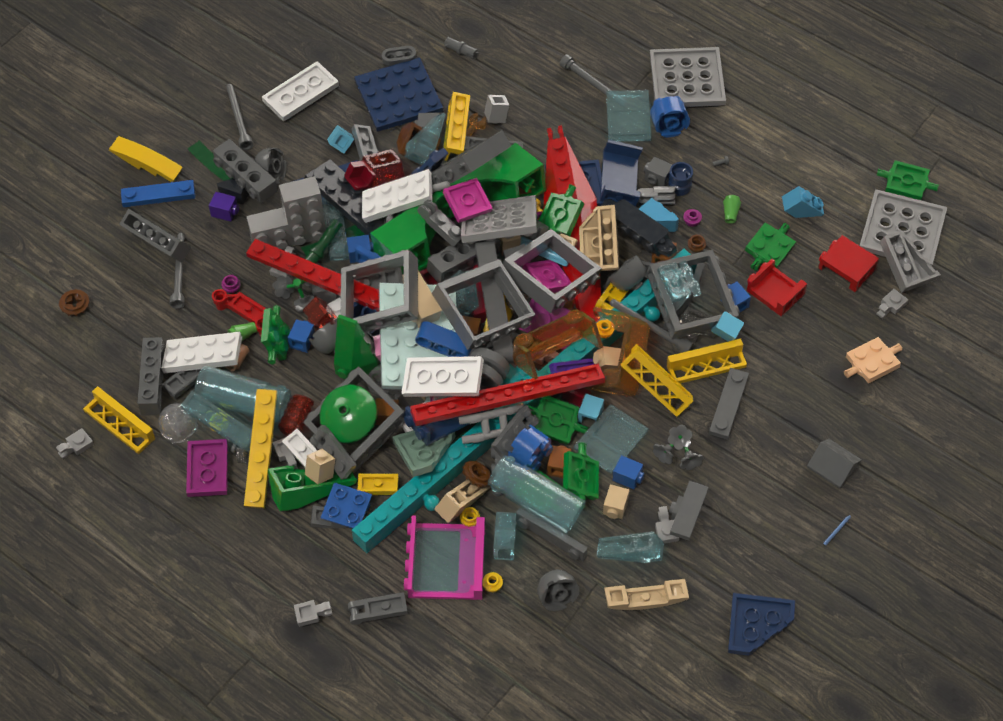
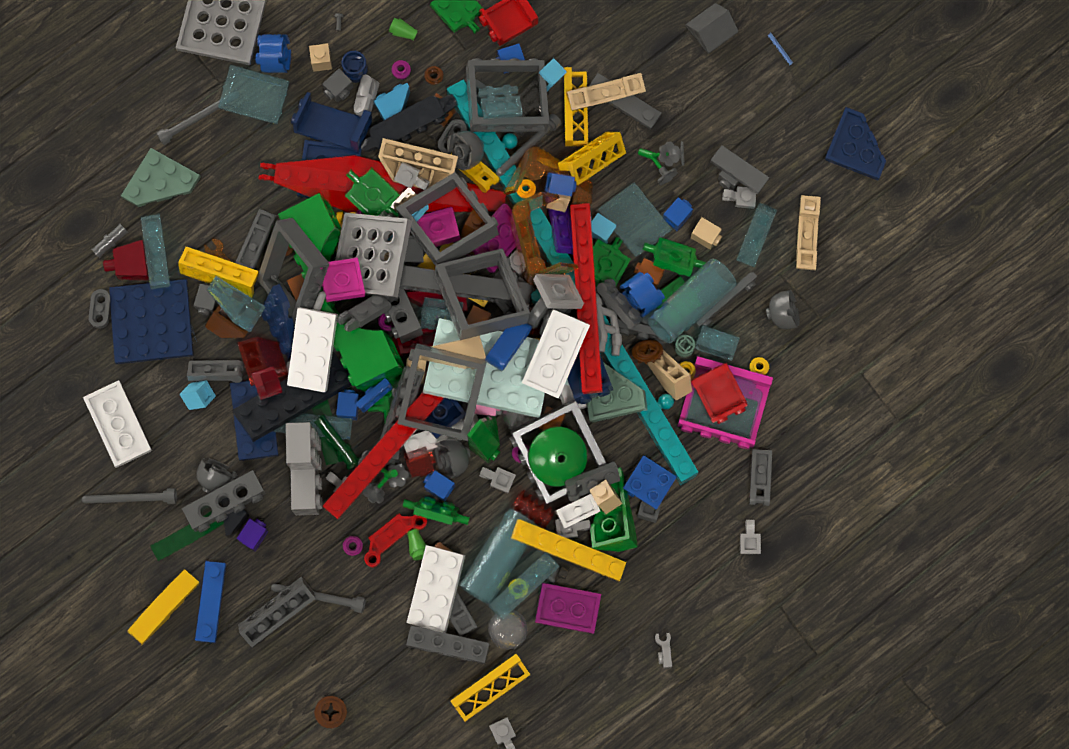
camera: 75 degrees left, 20 degrees up
yellow plate [358,474,399,495] -> none
light grey brick [484,95,509,124] -> none
none -> dark red torso [103,240,150,280]
none -> sand green plate [121,148,201,207]
none -> clear light blue plate [141,214,170,289]
none -> tan brick [309,44,332,72]
none -> light grey plate [394,162,430,190]
none -> light grey plate [479,467,516,494]
none -> light grey plate [533,274,584,309]
none -> blue brick [545,172,576,197]
none -> tan slope [567,73,646,110]
none -> light grey plate [655,633,672,669]
none -> sand green wheel [675,335,695,358]
none -> red panel [691,362,748,424]

